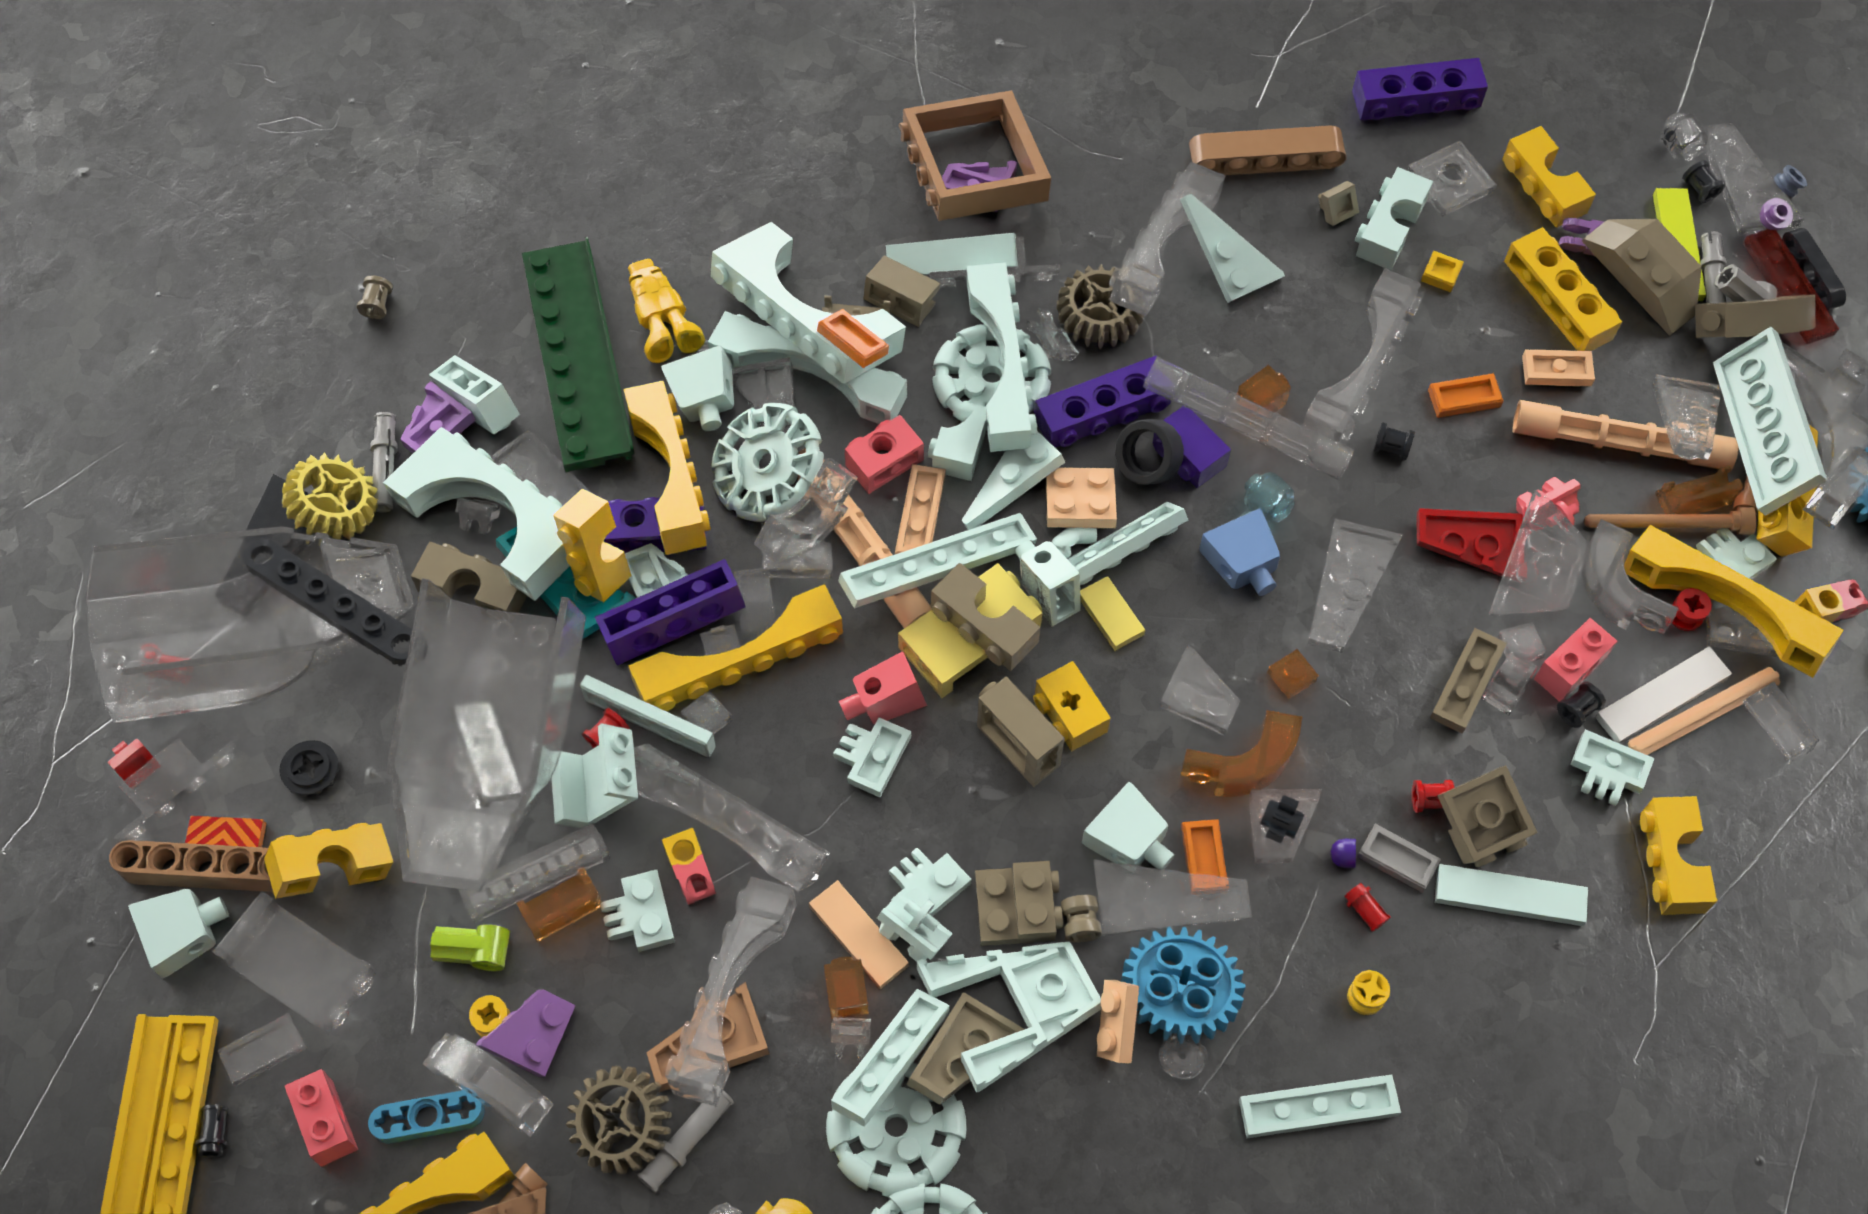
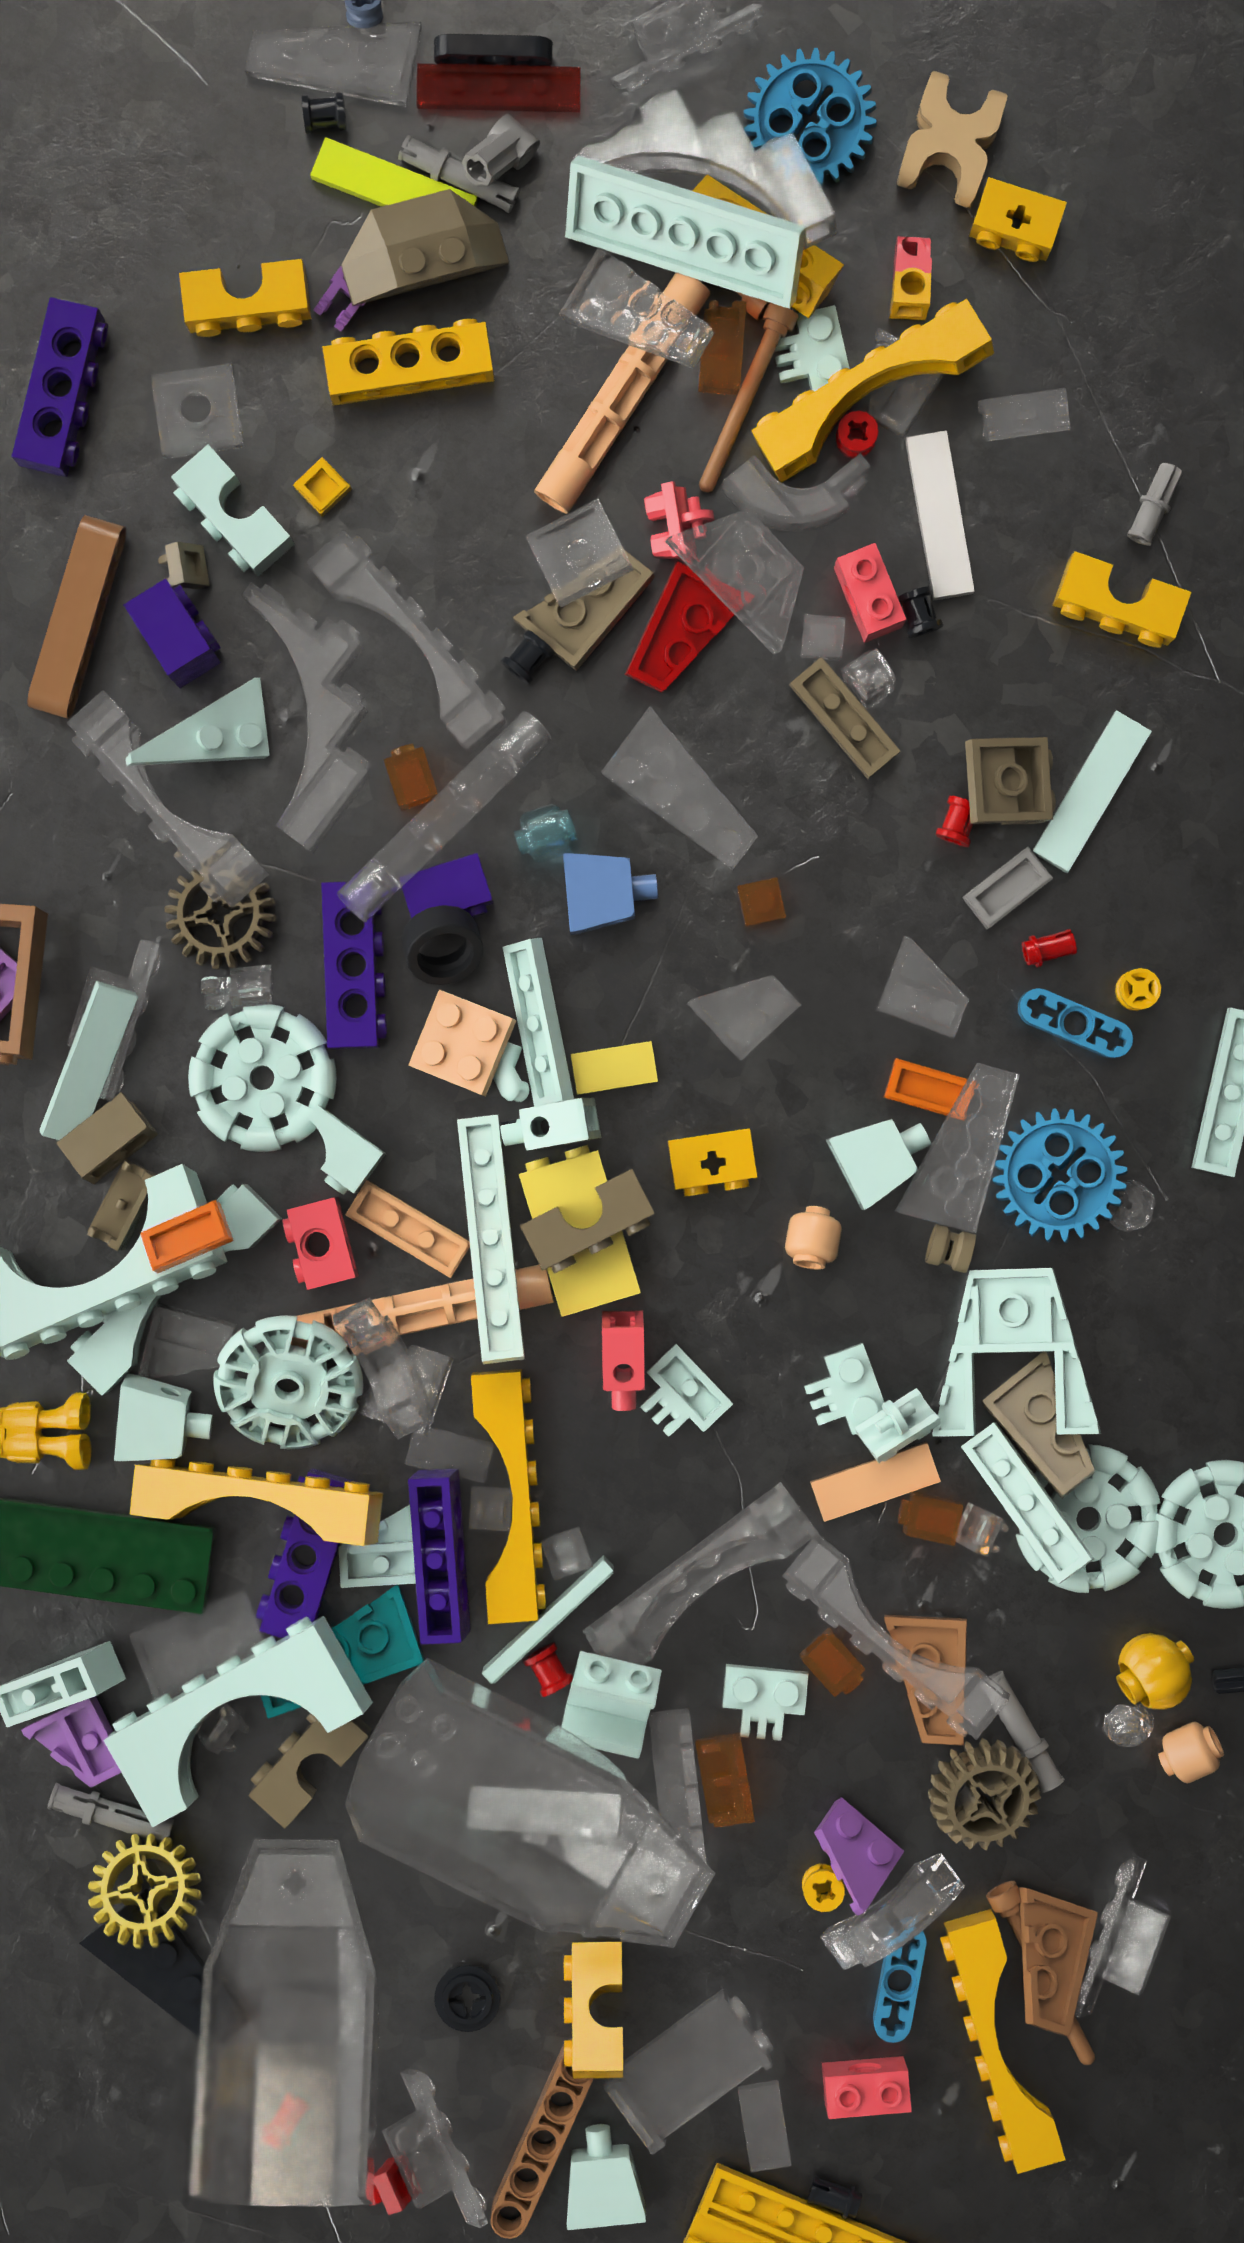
camera: 70 degrees left, 25 degrees up
tile [185,816,267,847] -> none
black plate [243,539,423,667] -> none
lime piece [430,925,510,971] -> none
yellow arch [553,489,632,602] -> none
leg [662,827,716,905] -> none
light aqua wing [962,431,1065,530] -> none
light aqua arch [967,262,1037,452] -> none
dark tan plate [975,861,1063,946] -> none
dark tan window [977,676,1065,787] -> none
light nougat plate [1097,980,1139,1063] -> none
clear orange arch [1180,710,1302,797] -> none
black gear [1260,795,1305,844] -> none
dark purple hinge [1330,838,1356,868] -> none
orange tile [1428,373,1504,418] -> none
light nougat plate [1522,349,1595,386] -> none
light aqua hinge [1570,729,1654,806] -> none
light nougat axle [1628,667,1780,755] -> none
clear head [1660,112,1709,161] -> none
dark tan arch [1695,295,1816,338] -> none
medium lavender plate [1760,198,1793,230] -> none
none -> dark purple brick [123,578,221,688]
none -> clear arch [242,582,371,854]
none -> dark tan wing [512,548,655,671]
none -> clear tile [525,498,634,607]
none -> light nougat head [785,1206,842,1270]
none -> clear orange brick [799,1627,866,1697]
none -> dark azure beam [1018,988,1133,1058]
none -> light grey axle [1127,463,1182,546]

